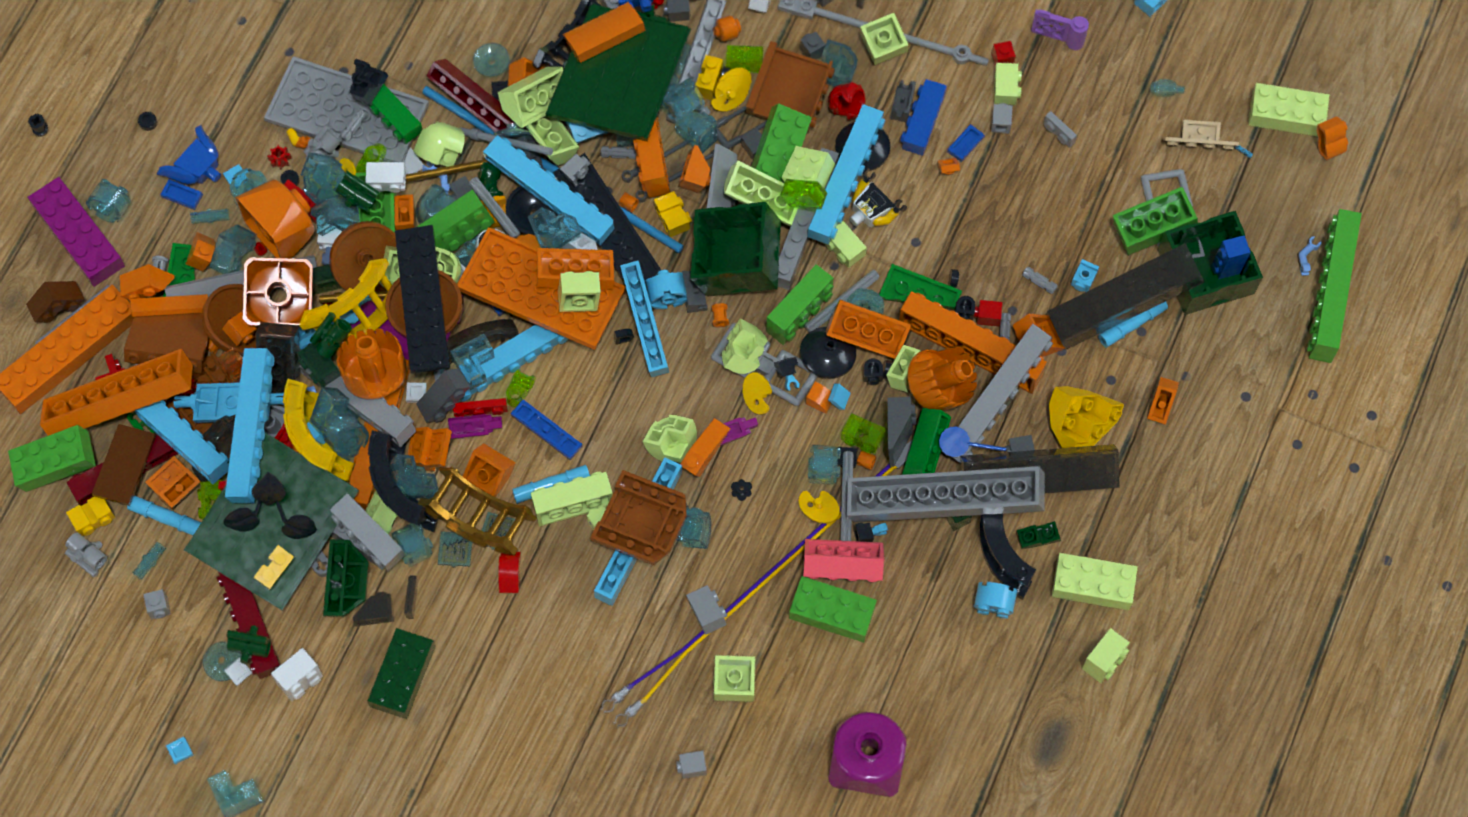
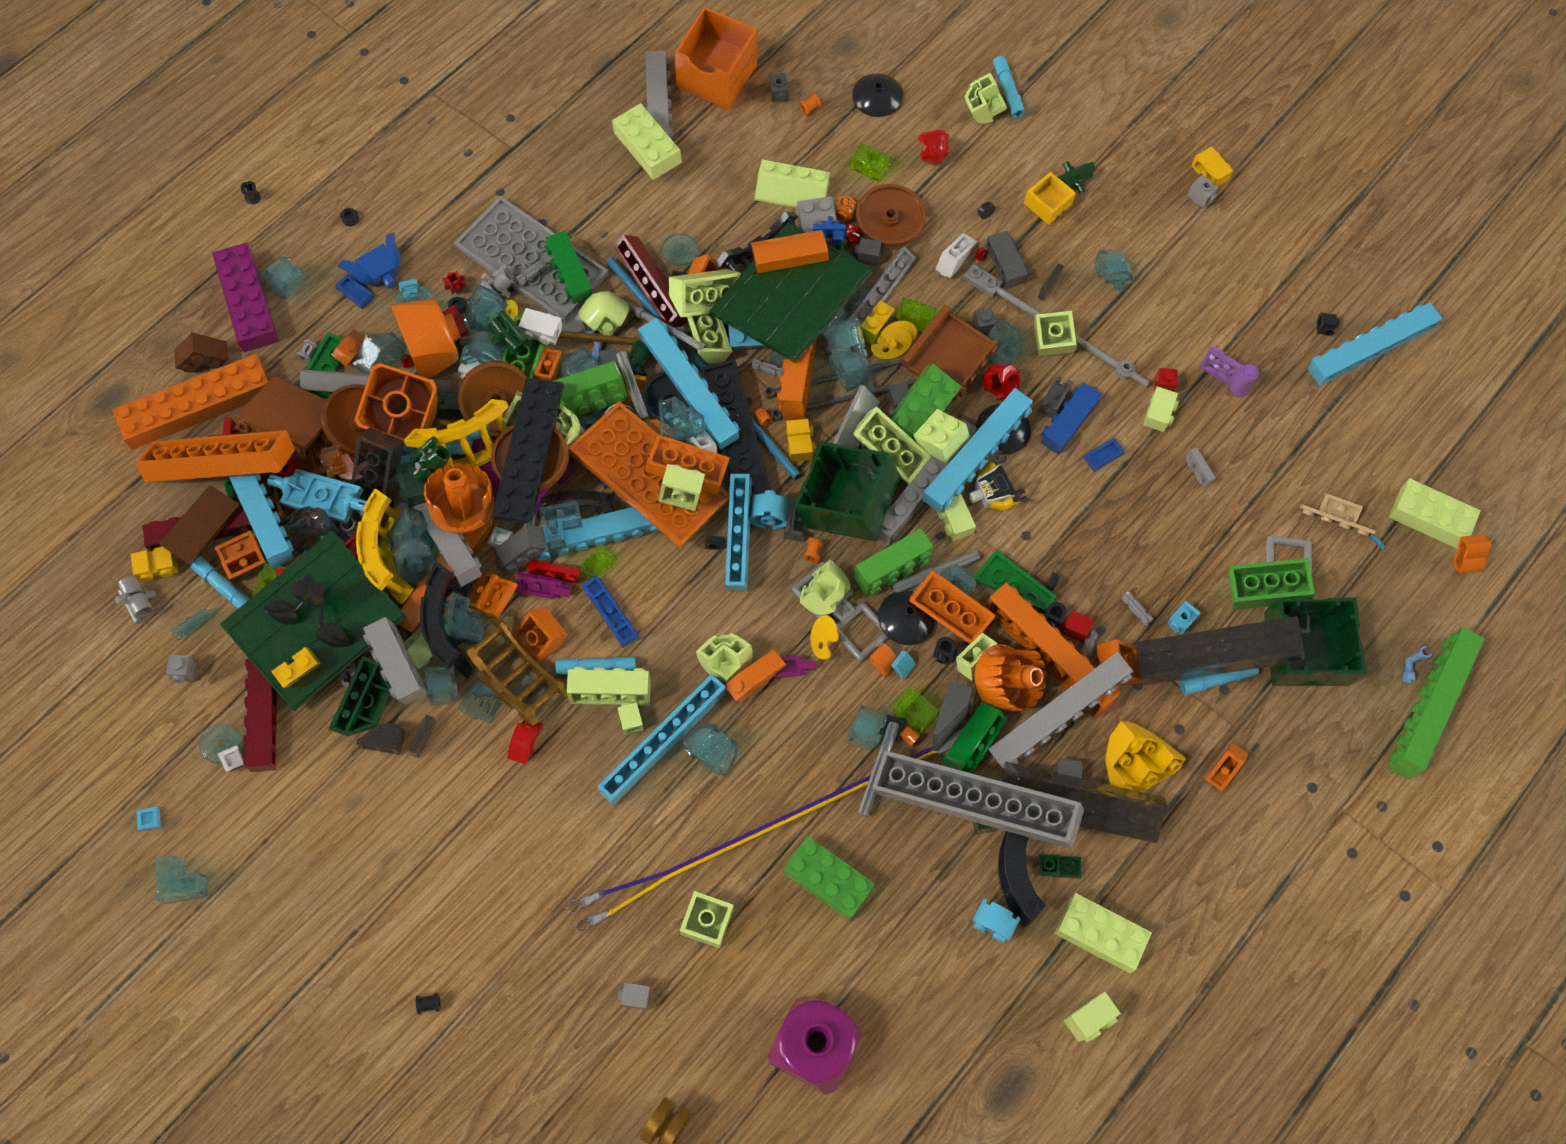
camera: 15 degrees right, 0 degrees up
bright green brick [8,425,96,492] -> none
orange slope [120,264,174,301] -> none
orange tile [130,294,208,317] -> none
clear light blue pin [190,208,230,224] -> none
orange brick [222,311,257,346] -> none
medium azure brick [225,348,274,503] -> none
dark green pin [227,625,271,664] -> none
white brick [271,648,323,701] -> none
arm [286,128,310,149] -> none
medium azure tile [307,422,328,444] -> none
black slope [349,59,389,106] -> none
clear neon green piece [356,143,386,173] -> none
dark green brick [367,628,436,719] -> none
clear light blue dish [494,124,531,137] -> none
light grey brick [560,154,590,187] -> none
dark orange wedge [590,470,687,565] -> none
orange slope [678,145,711,193] -> none
light grey brick [686,585,727,635] -> none
orange head [713,16,741,42] -> none
black plant [731,479,752,501] -> none
black piece [774,357,799,391] -> none
clear neon green brick [780,179,828,209] -> none
yellow piece [798,491,840,524] -> none
coral brick [804,539,884,582] -> none
black piece [853,522,888,542] -> none
orange plate [938,158,960,174] -> none
blue piece [939,427,1006,457] -> none
light grey brick [991,103,1012,134] -> none
clear light blue plant [1150,79,1185,97] -> none
blue brick [1212,235,1251,279] -> none

